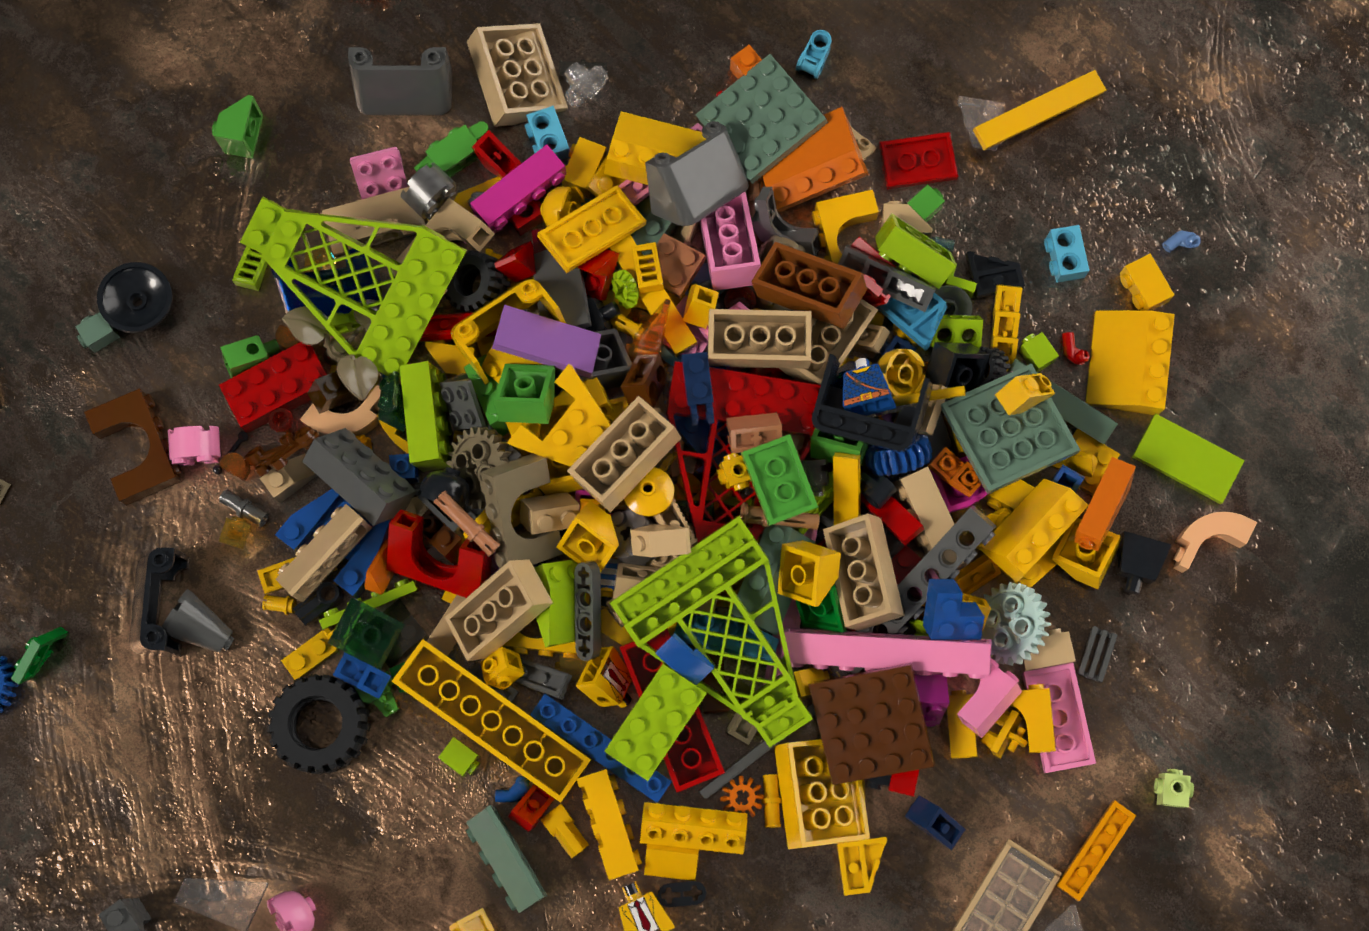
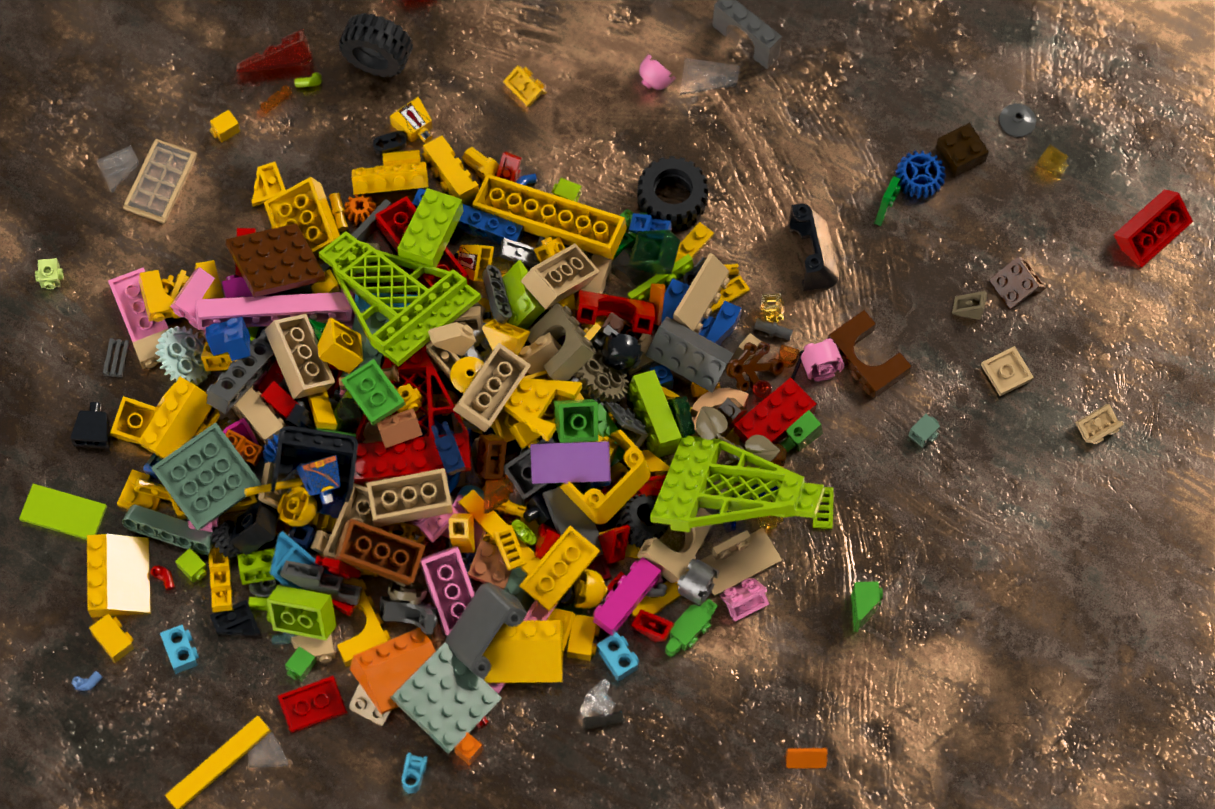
camera: 165 degrees right, 10 degrees down
black dish [97,262,173,333] -> none
dark grey cone [162,589,235,653] -> none
dark grey windscreen [348,47,453,115] -> none
nougat pin [433,491,500,557] -> none
sand green slope [466,805,548,913] -> none
tan slope [467,23,568,127] -> none
blue slope [655,633,715,685] -> none
dark blue slope [905,795,965,851] -> none
yellow slope [995,373,1055,415] -> none
light orange plate [1056,800,1136,901] -> none
orange slope [1074,457,1136,551] -> none
light nougat arch [1173,512,1257,573] -> none

